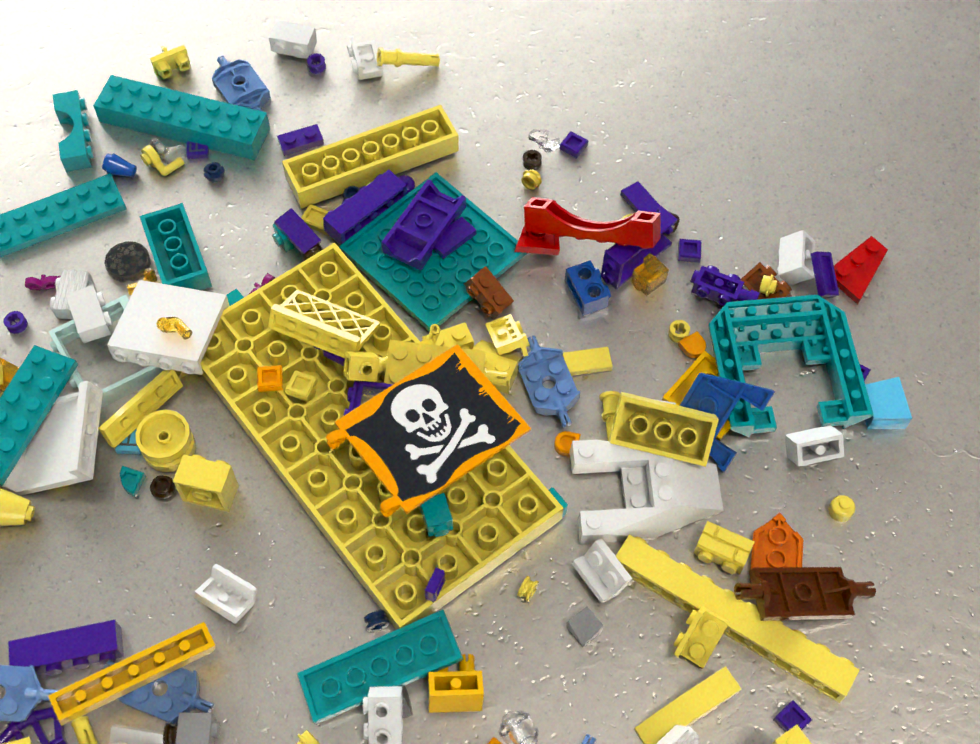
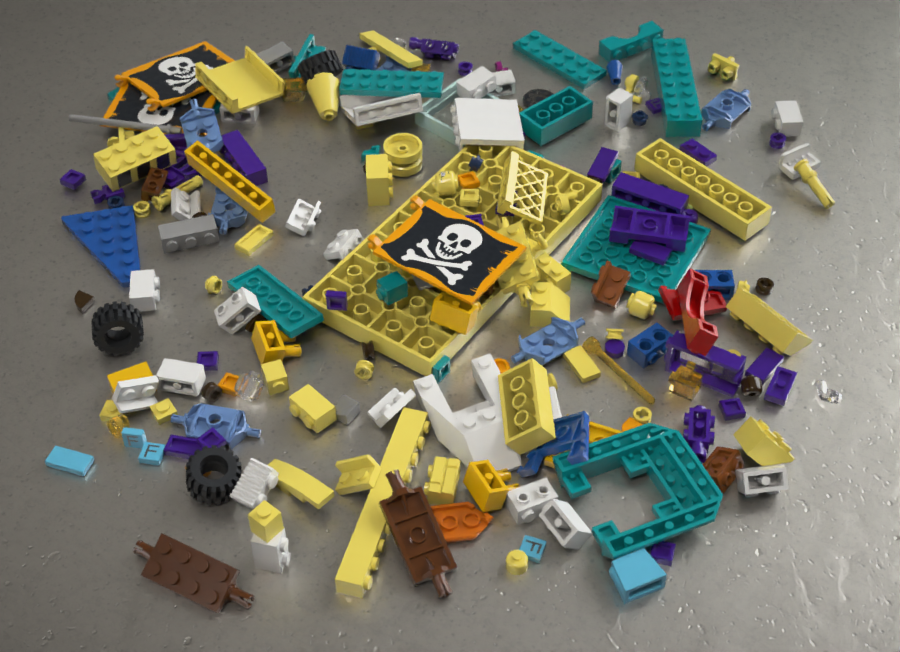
camera: 75 degrees right, 15 degrees down
light yellow plate [98,369,183,448] -> none
clear yellow arm [156,317,193,340] -> none
light yellow brick [343,351,382,382] -> none
light yellow bracket [485,314,530,357] -> none
clear piece [528,129,560,152] -> none
dark purple tile [559,131,588,159] -> none
light yellow plate [759,275,777,297] -> none
dark purple tile [773,700,813,732] -> none
dark purple tile [811,251,839,297] -> none
red wing [834,236,888,304] -> none
none -> light yellow tile [234,224,274,256]
none -> light yellow brick [261,359,289,395]
none -> light yellow brick [289,384,337,434]
none -> white bracket [323,229,364,261]
none -> dark brown bush [362,341,375,360]
none -> yellow brick [430,291,481,335]
none -> light yellow head [432,171,459,196]
none -> yellow brick [463,460,519,512]
none -> dark blue plate [468,155,484,173]
none -> white brick [506,477,558,525]
none -> medium azure tile [519,535,547,564]
none -> light yellow plate [555,191,578,215]
none -> clear yellow piece [582,336,655,405]
none -> white brick [604,88,633,131]
none -> dark purple tile [604,339,625,359]
none -> light yellow bush [606,328,624,339]
none -> light yellow head [626,291,657,320]
none -> blue brick [695,270,735,300]
none -> light yellow slope [725,288,813,356]
none -> light yellow slope [733,416,795,466]
none -> dark purple plate [764,366,798,406]
none -> clear arm [816,380,842,404]

